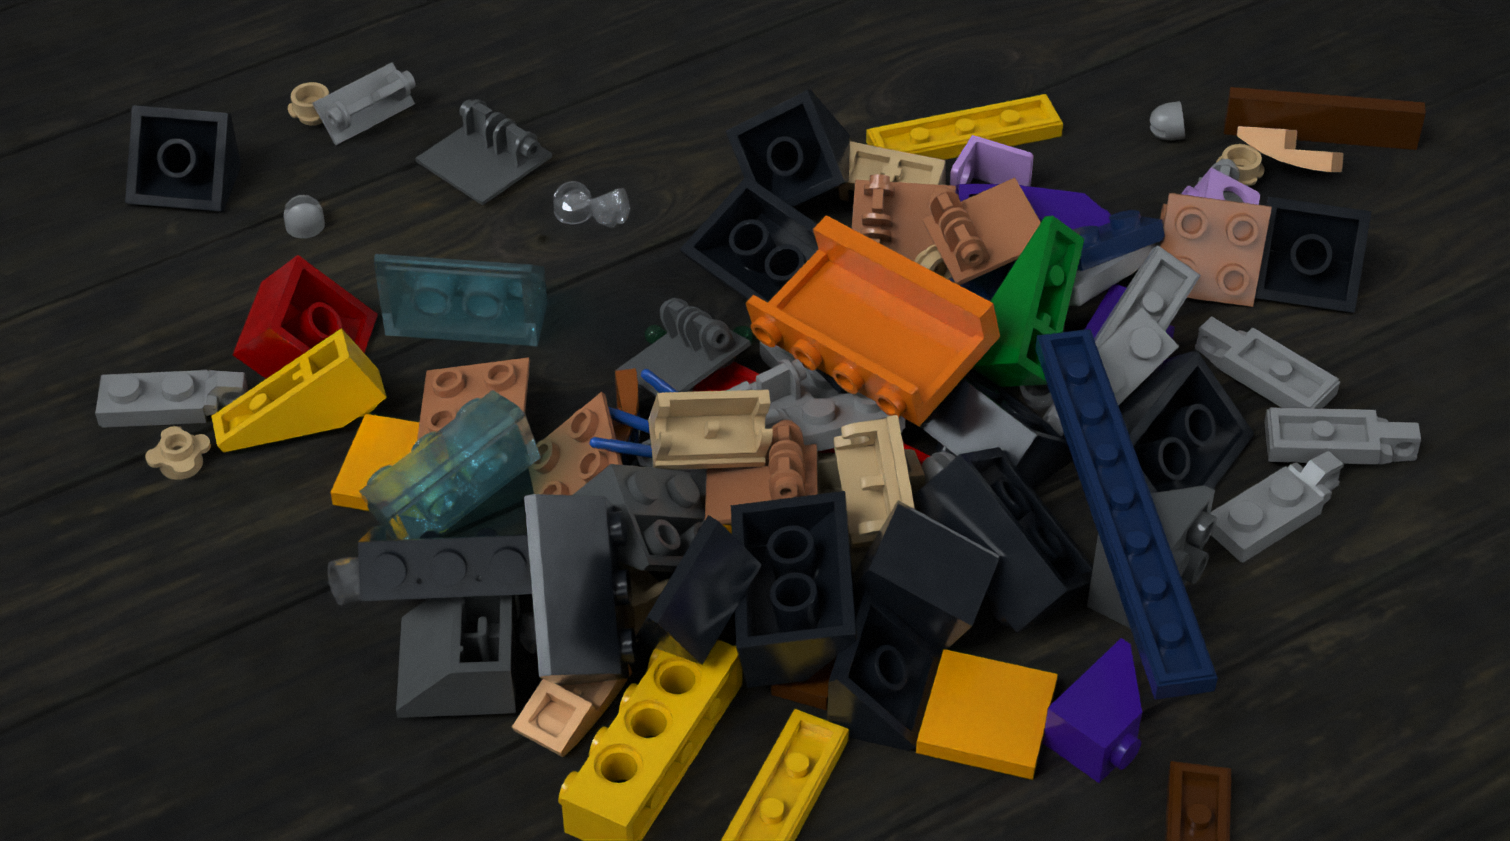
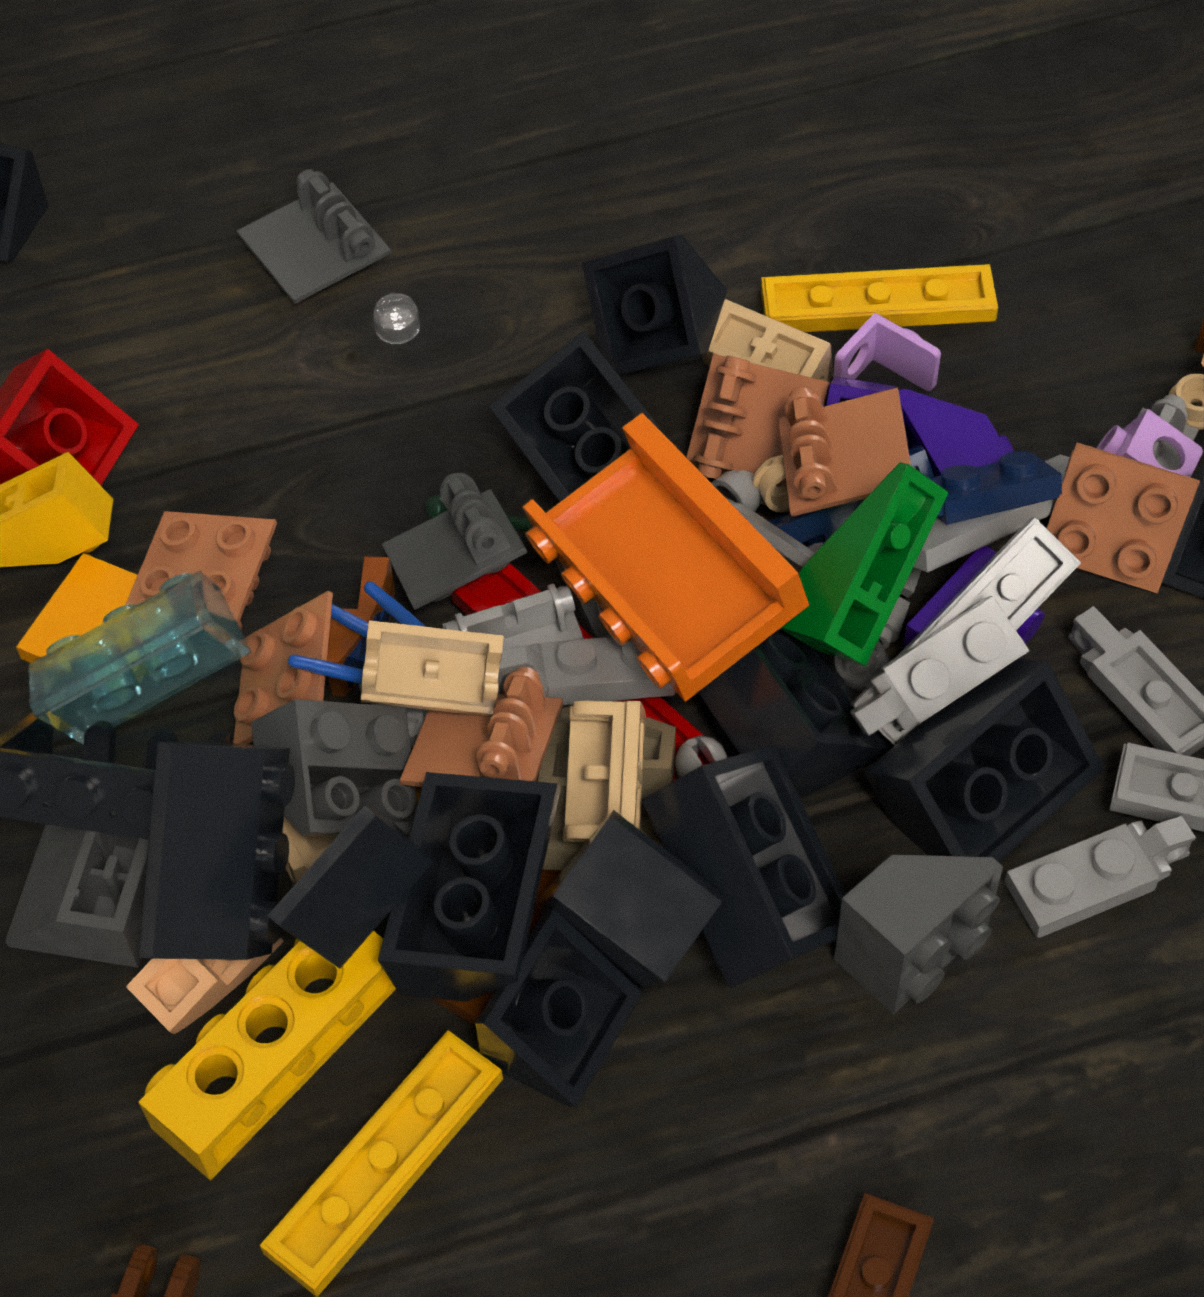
camera: 15 degrees right, 10 degrees up
light grey hinge [283,195,325,238] -> none
tan plate [288,82,329,126] -> none
light grey hinge [312,62,416,146] -> none
clear light blue slope [374,254,547,346] -> none
clear hinge [587,187,631,228] -> none
light orange tile [916,649,1058,780] -> none
dark blue tile [1035,329,1218,700] -> none
dark purple slope [1043,638,1142,783] -> none
light grey hinge [1150,101,1185,141] -> none

